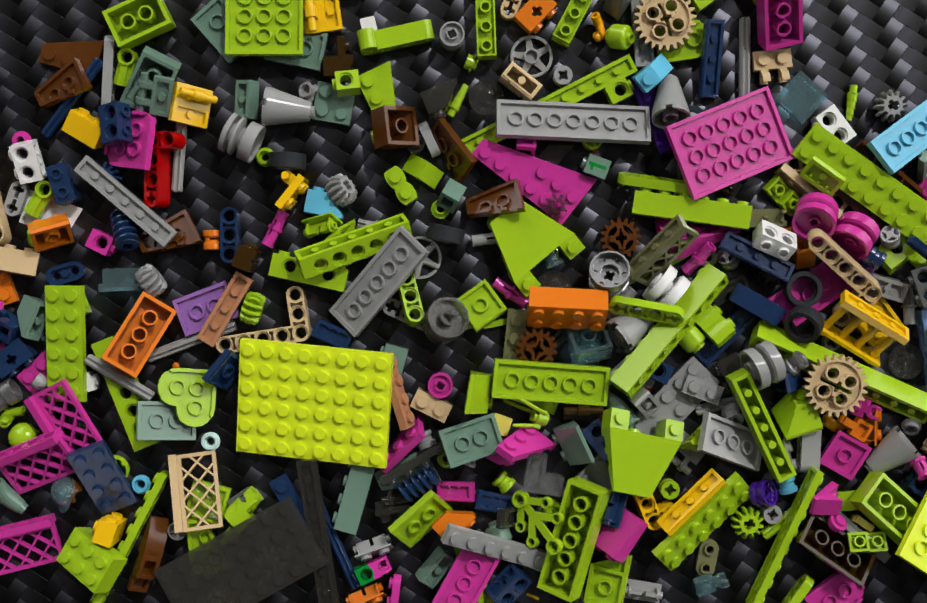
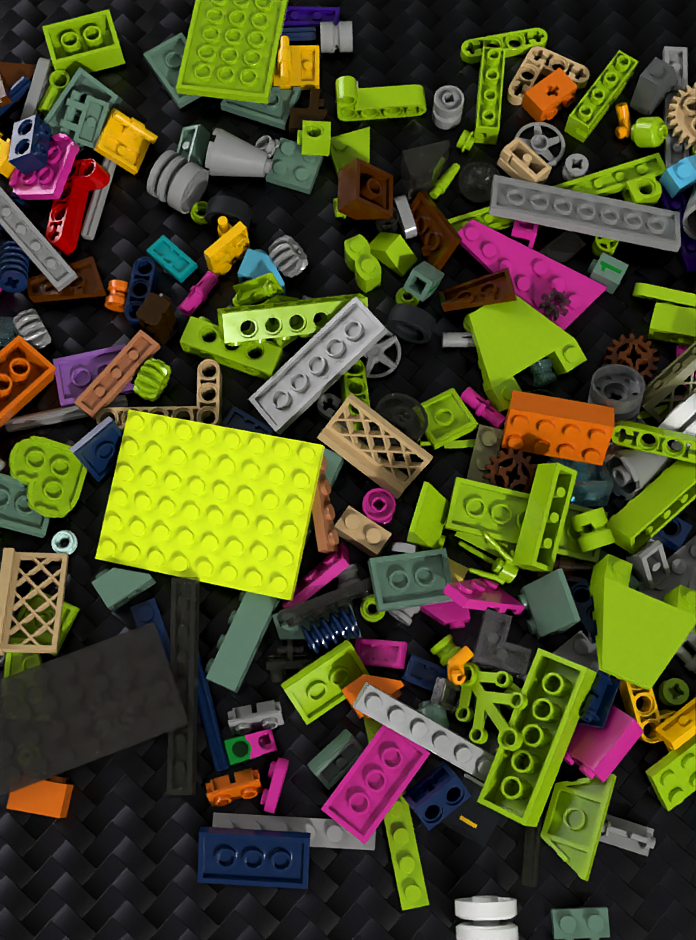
camera: 10 degrees right, 15 degrees down
lime plate [220,486,264,547] -> none
none -> sand green slope [91,568,156,612]
none -> teal plate [146,235,198,283]
none -> tan fence [317,393,433,499]
none -> tile [391,542,423,555]
none -> light orange arm [447,645,474,685]
none -> lime brick [512,463,578,573]
none -> lime wheel [571,507,615,553]

